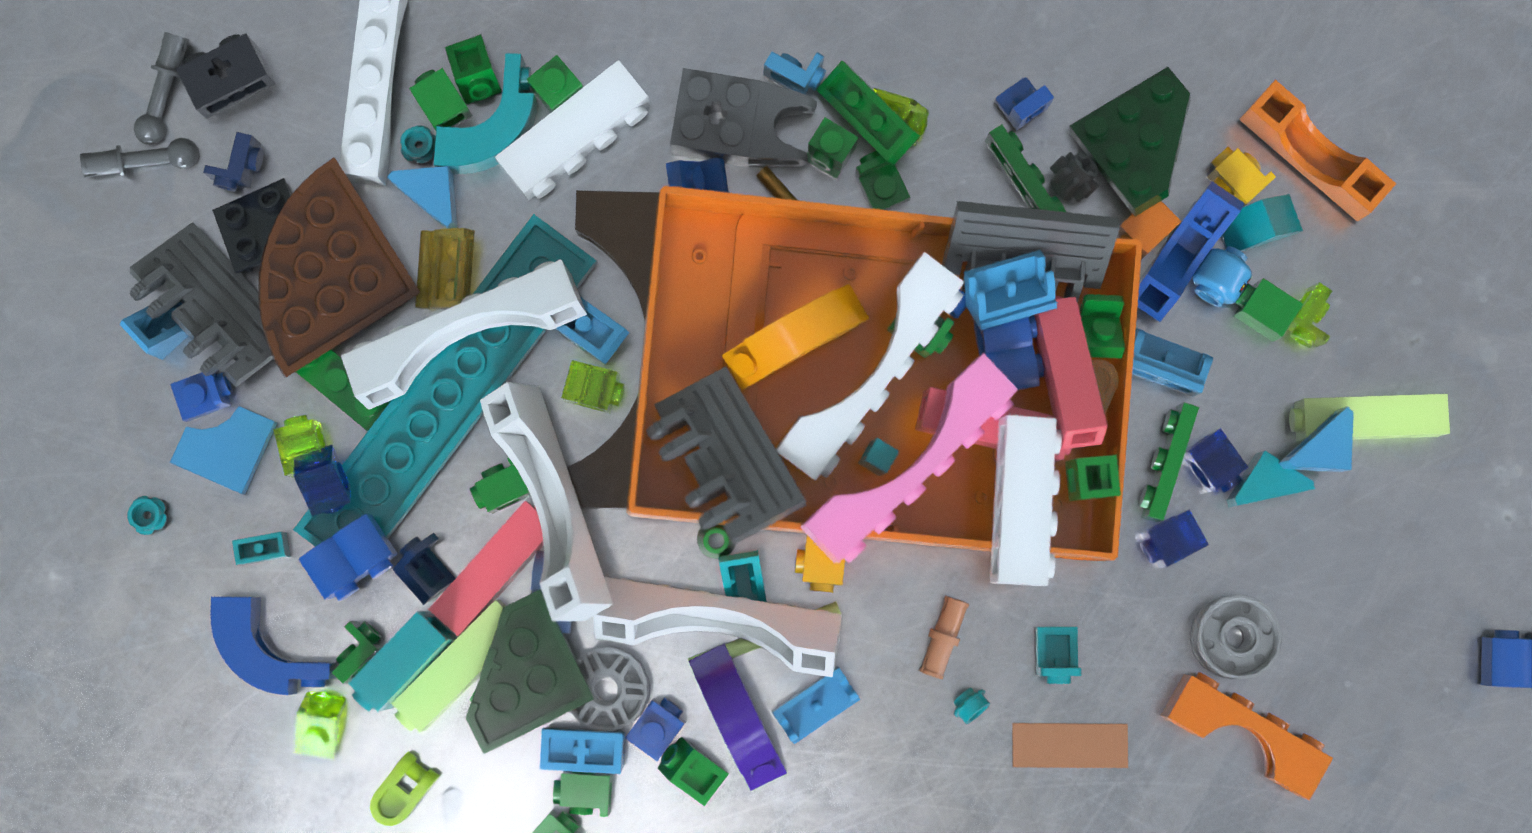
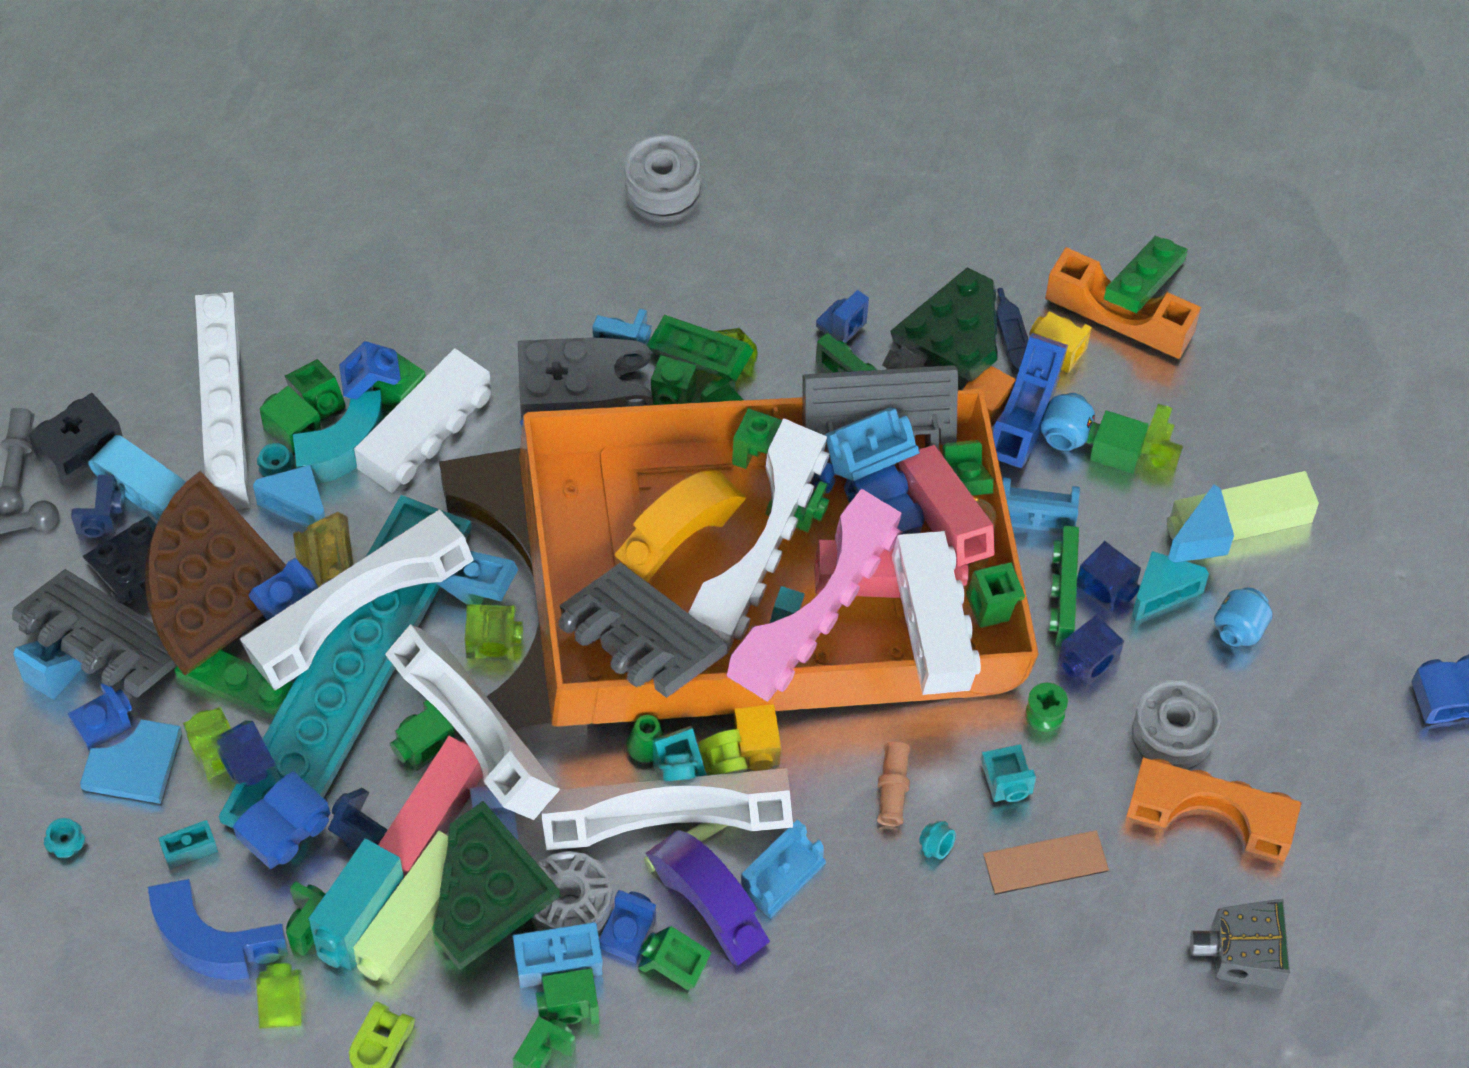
camera: 15 degrees left, 25 degrees down
teal slope [1221,194,1303,252] -> none
none -> medium azure beam [88,435,186,521]
none -> blue bracket [248,558,318,621]
none -> blue bracket [339,341,401,400]
none -> teal plate [658,753,699,781]
none -> lime plate [698,729,748,776]
none -> green bracket [732,408,782,469]
none -> dark blue piece [996,288,1029,376]
none -> green wheel [1025,682,1068,732]
none -> green plate [1104,235,1188,313]
none -> dark azure head [1214,587,1273,647]

